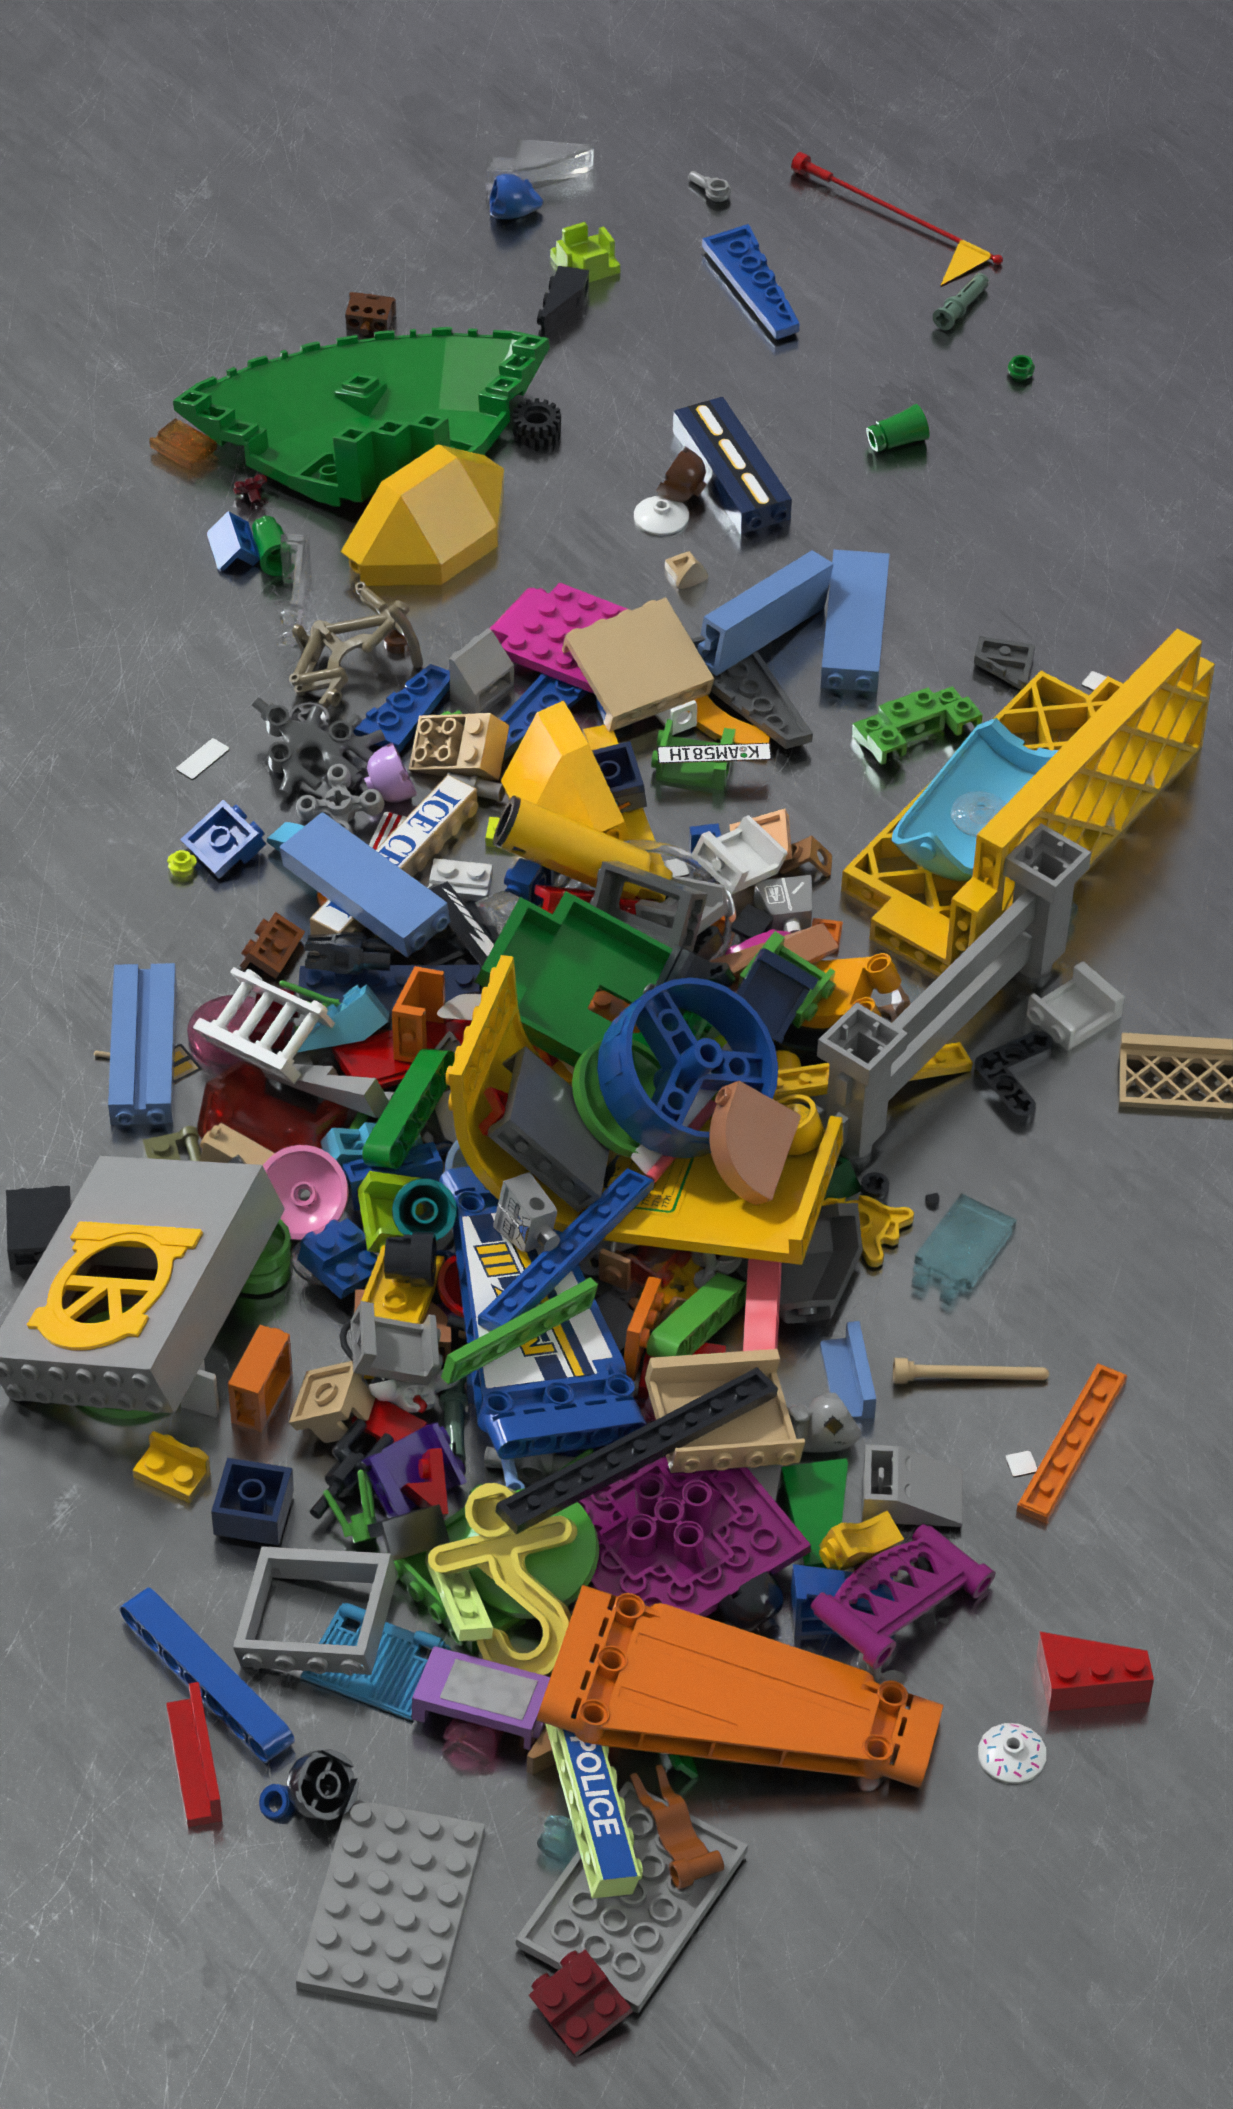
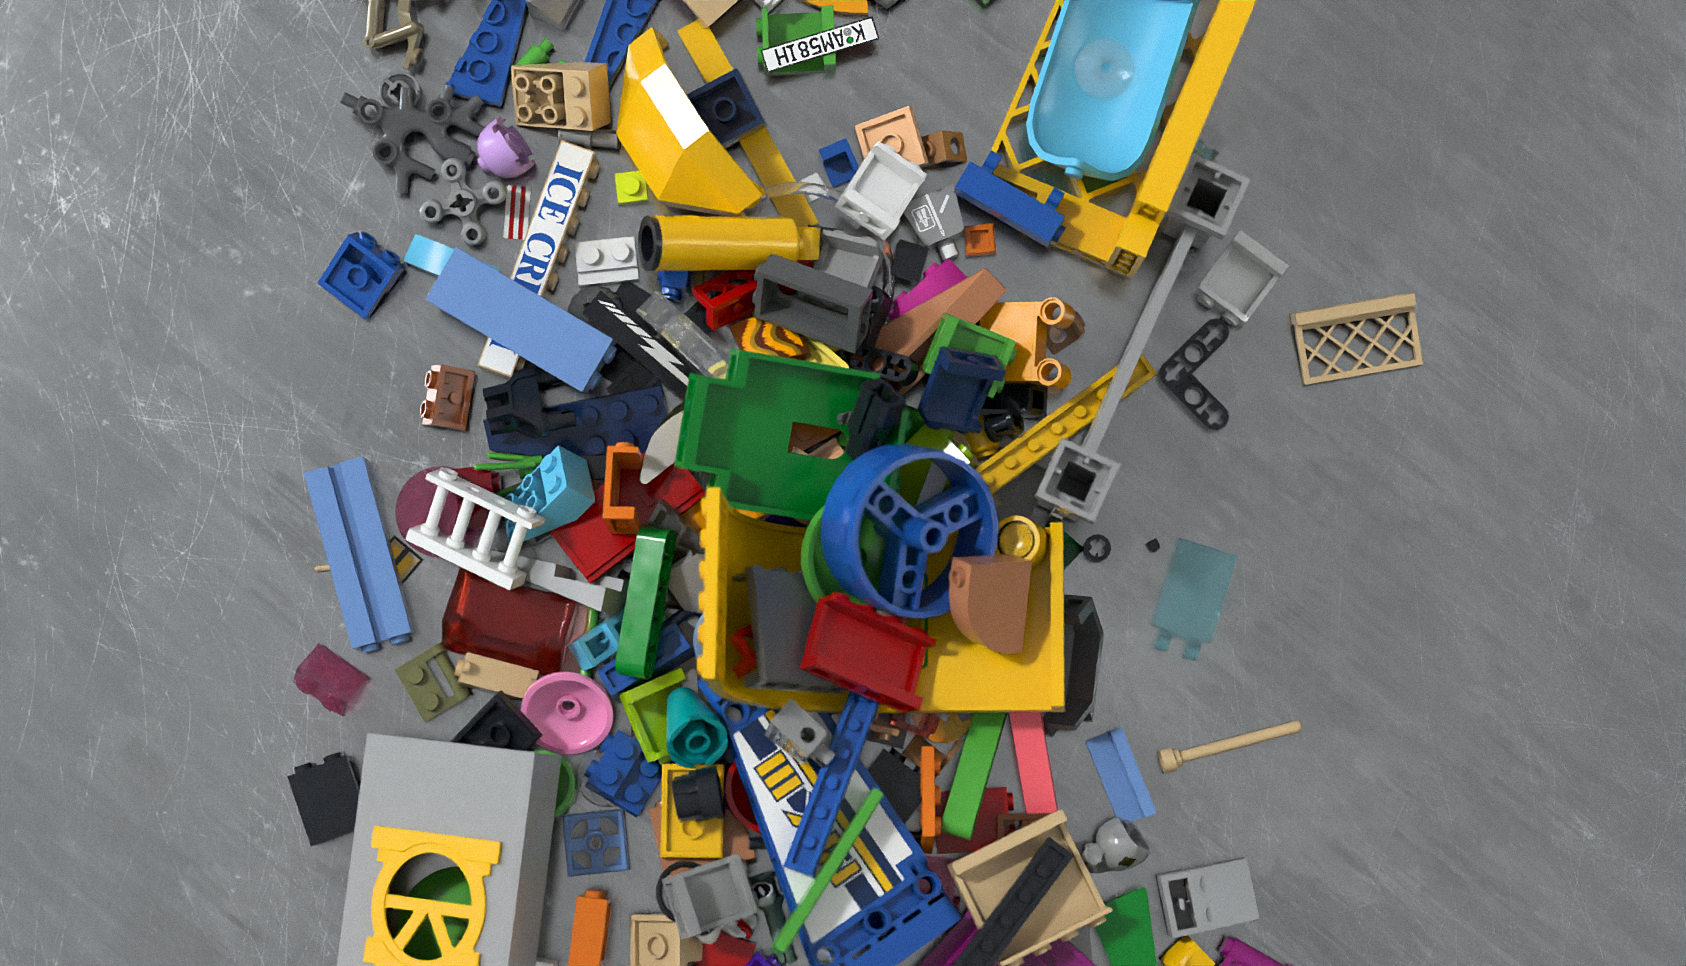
camera: 15 degrees left, 35 degrees up
neon yellow plate [167,850,197,878] -> none
white sticker [176,738,229,779] -> none
yellow tile [822,1195,914,1267] -> none
white sticker [1006,1451,1037,1476] -> none
orange tile [1017,1363,1127,1524] -> none
none -> clear pink bracket [293,643,368,716]
none -> medium blue piece [562,809,630,877]
none -> red panel [800,593,937,714]
none -> blue brick [954,150,1066,248]
none -> black bush [984,408,1025,443]

